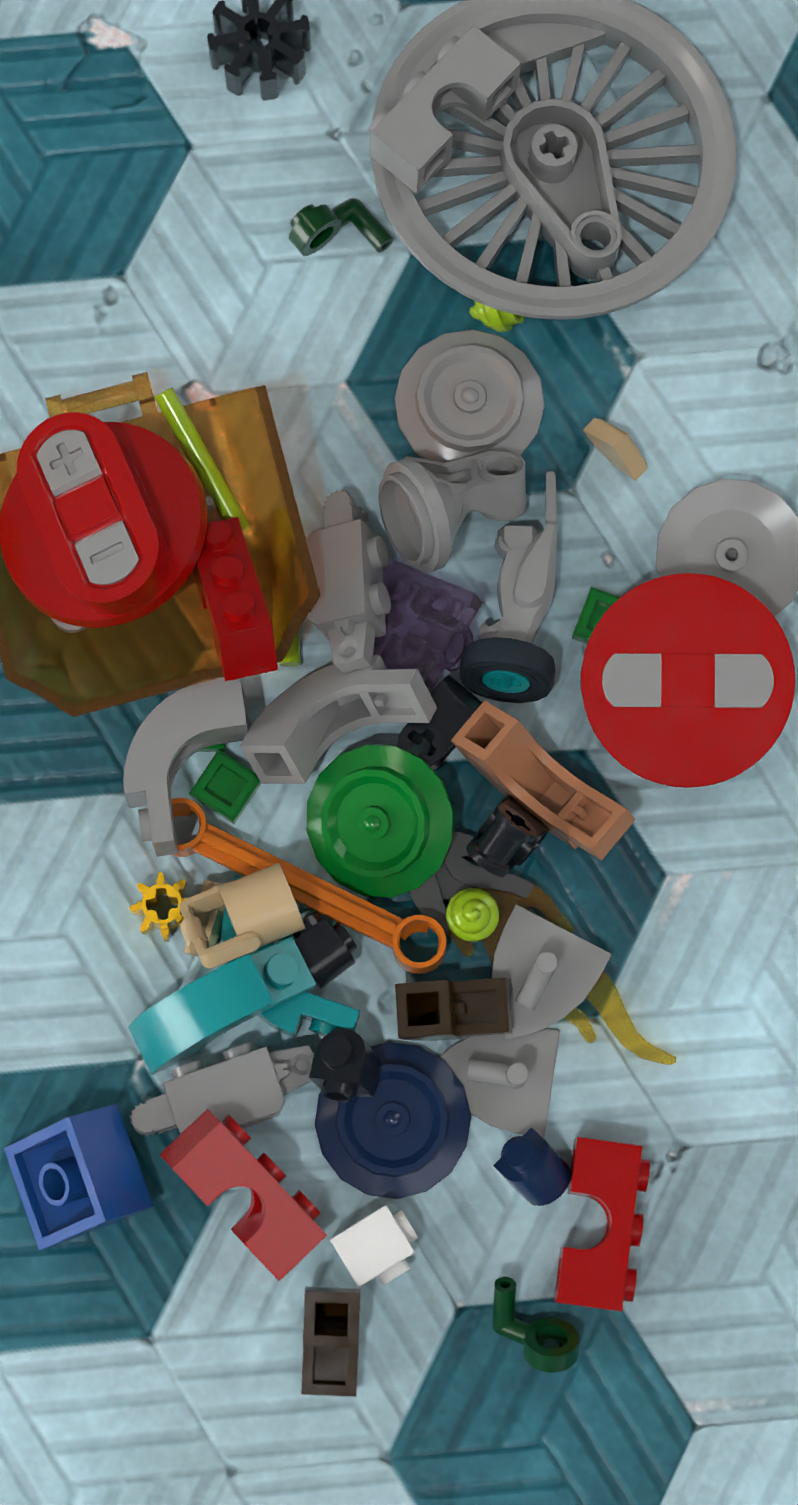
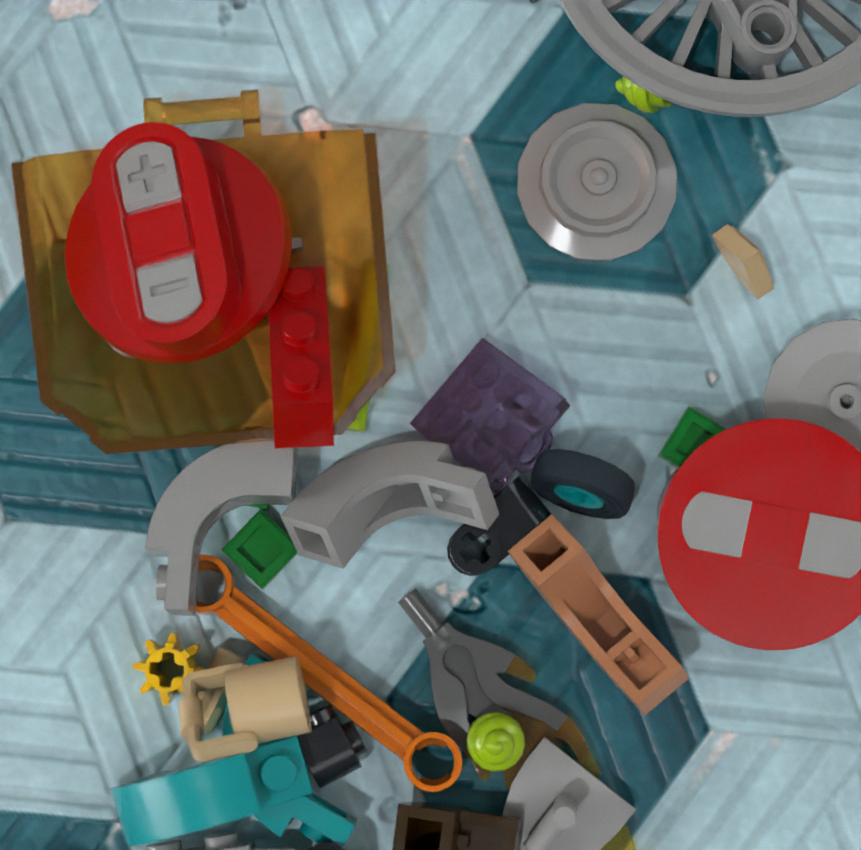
camera: 15 degrees right, 5 degrees up
lime bar [154,387,251,531] -> none
light grey hinge [303,490,391,673] -> none
green piece [306,744,454,898] -> none
light grey piece [378,451,526,573] -> none
black piece [466,796,549,877] -> none
light grey animal [479,472,557,643] -> none

